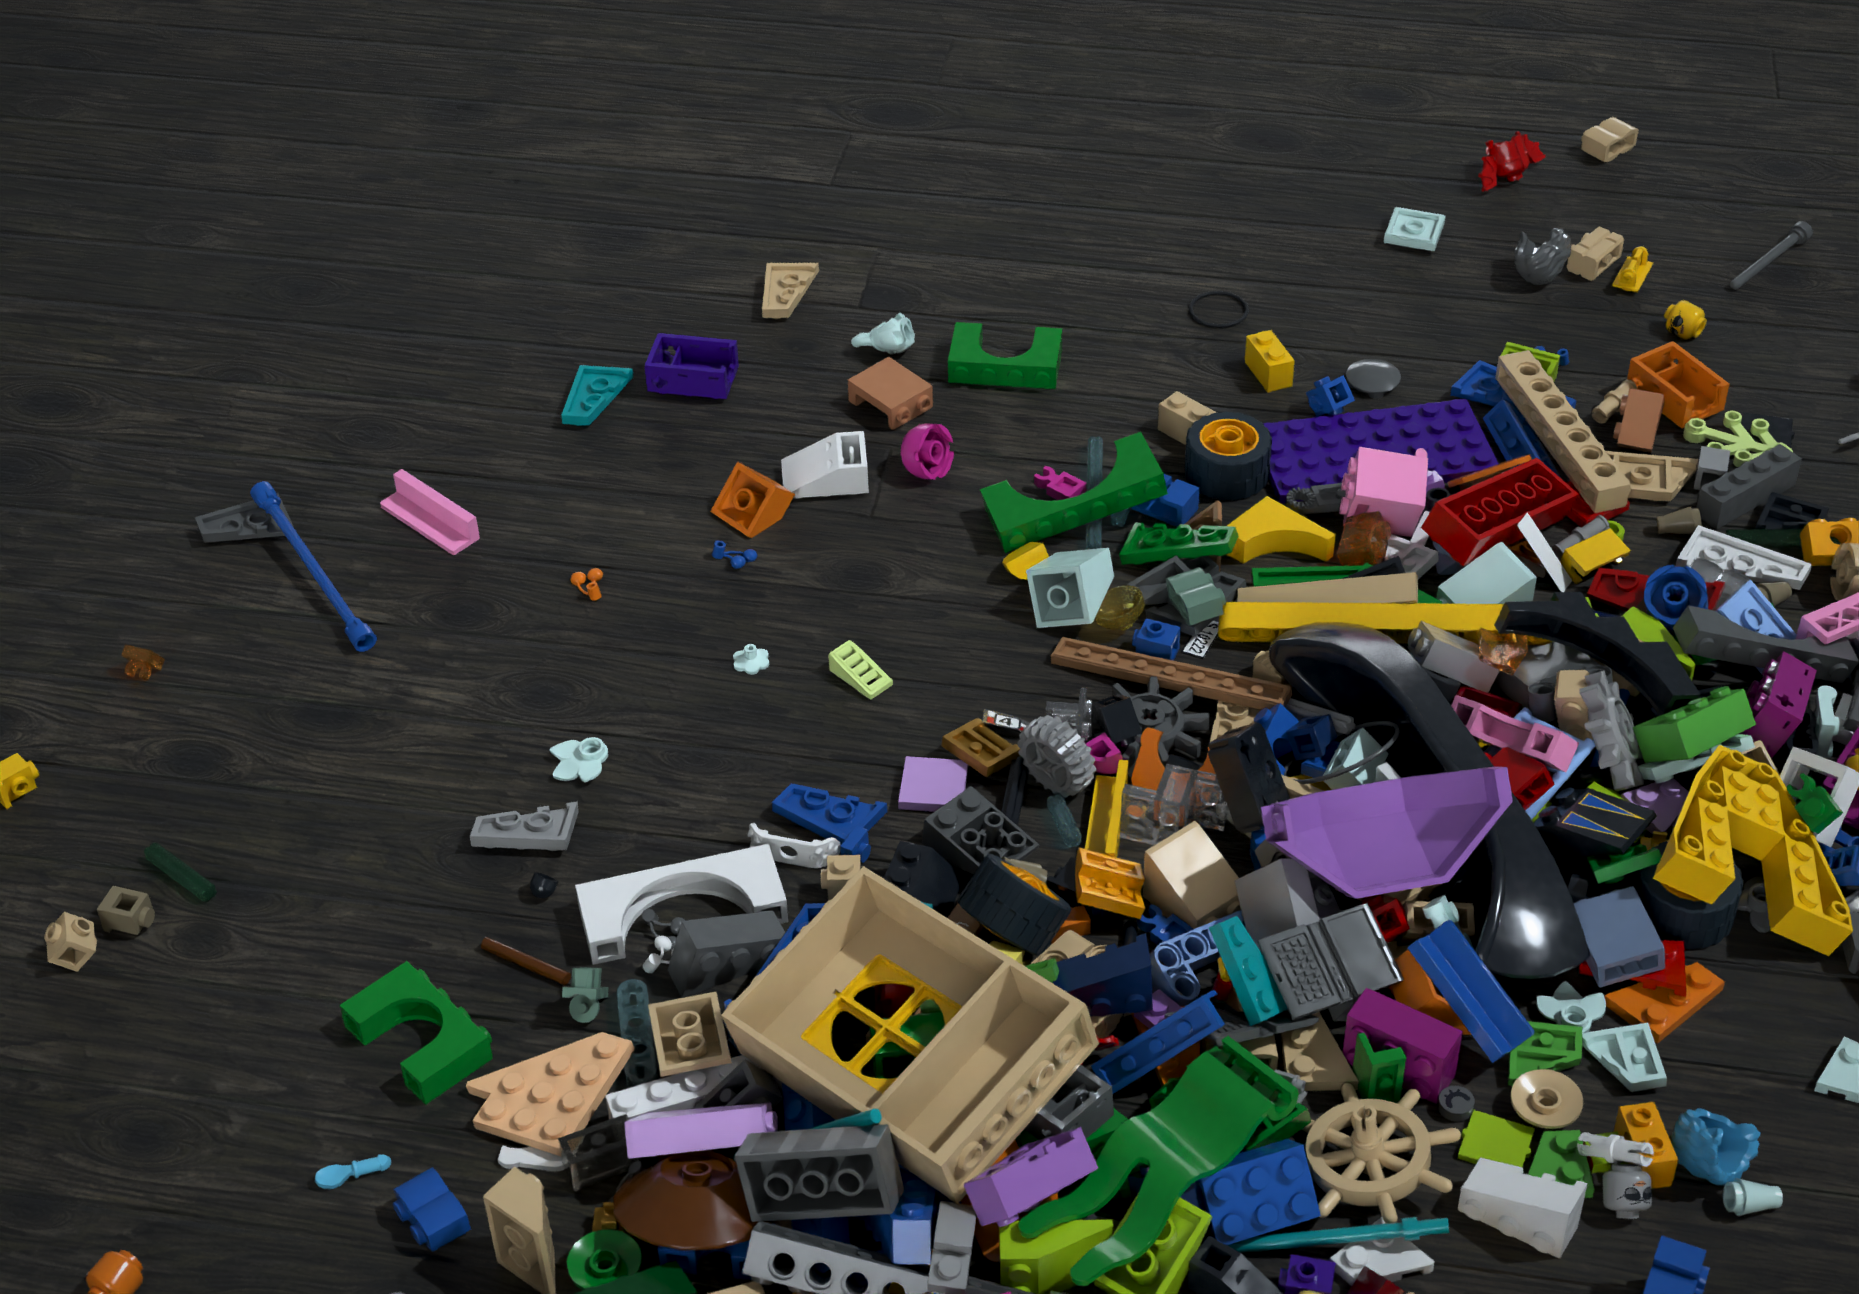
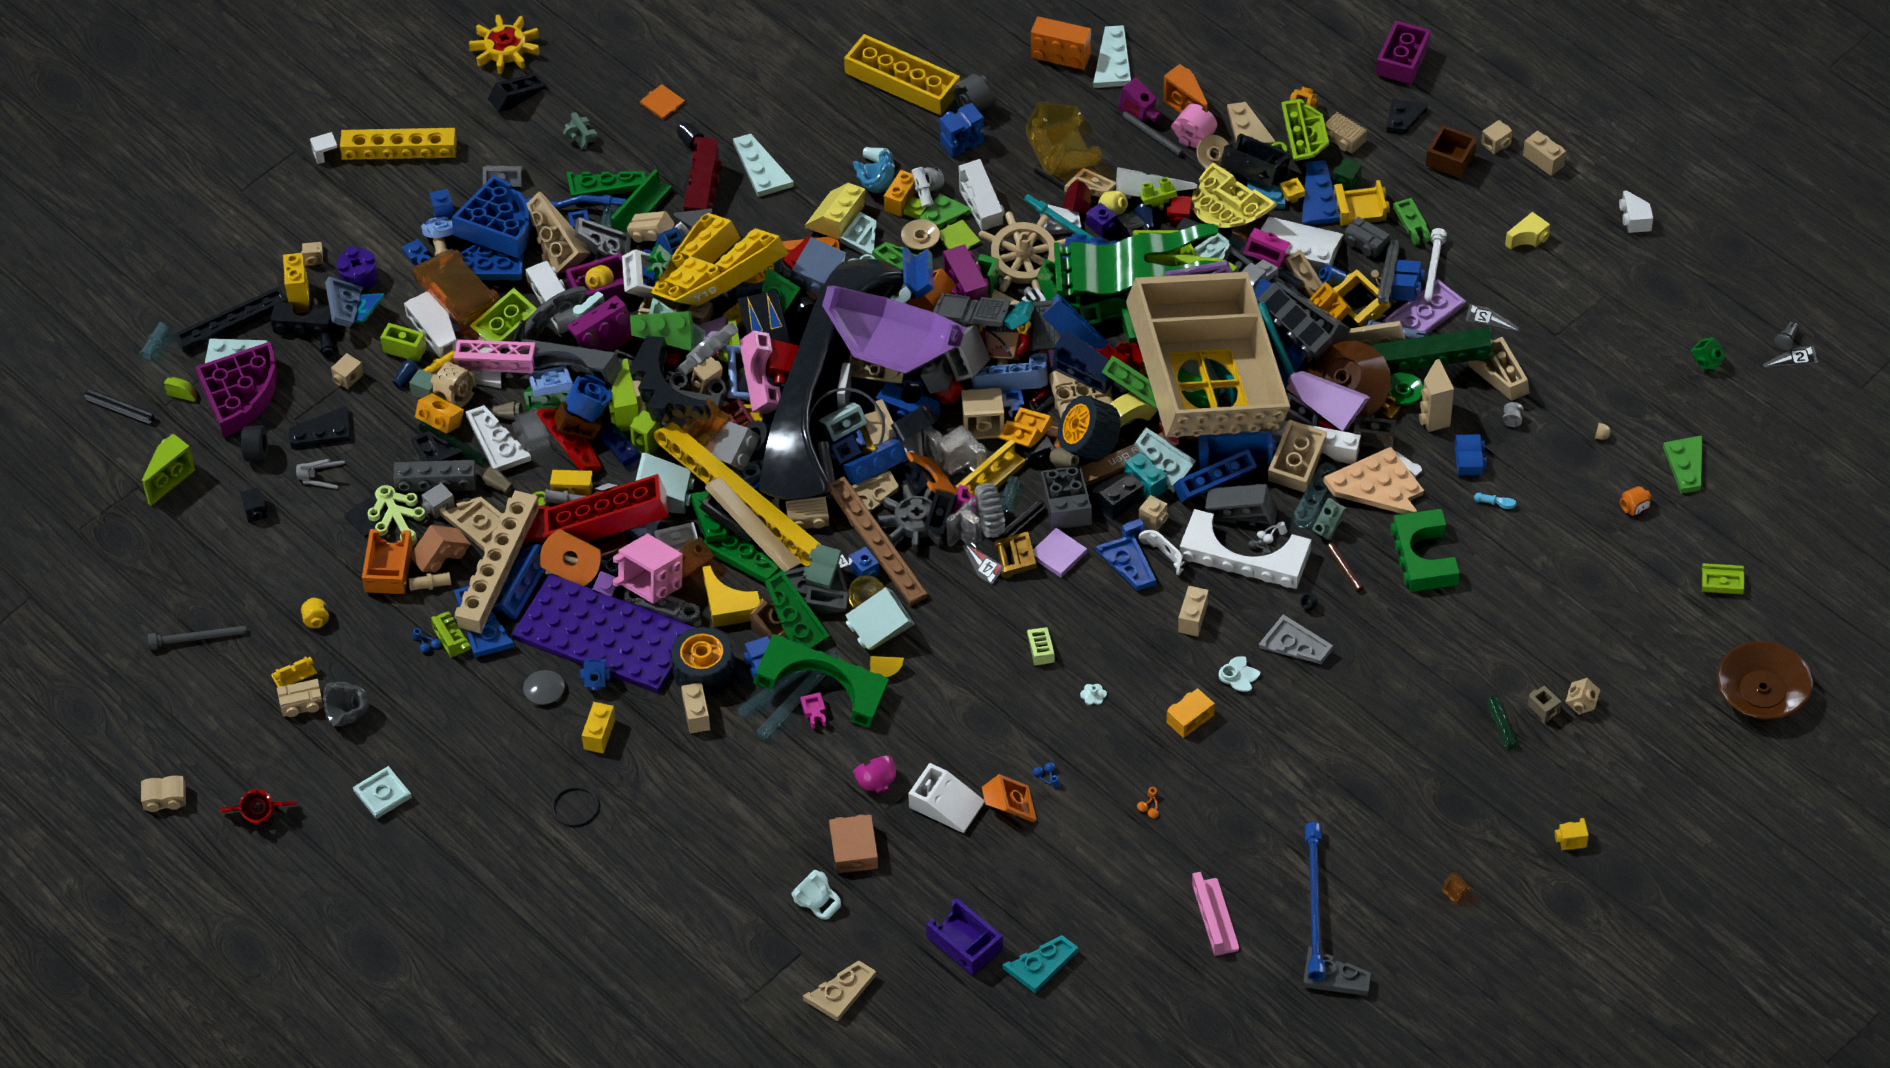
camera: 145 degrees left, 10 degrees up
green arch [948,322,1062,389] -> none
none -> light yellow slope [805,183,865,240]
none -> light orange brick [1167,688,1215,738]
none -> tan brick [1178,586,1209,637]

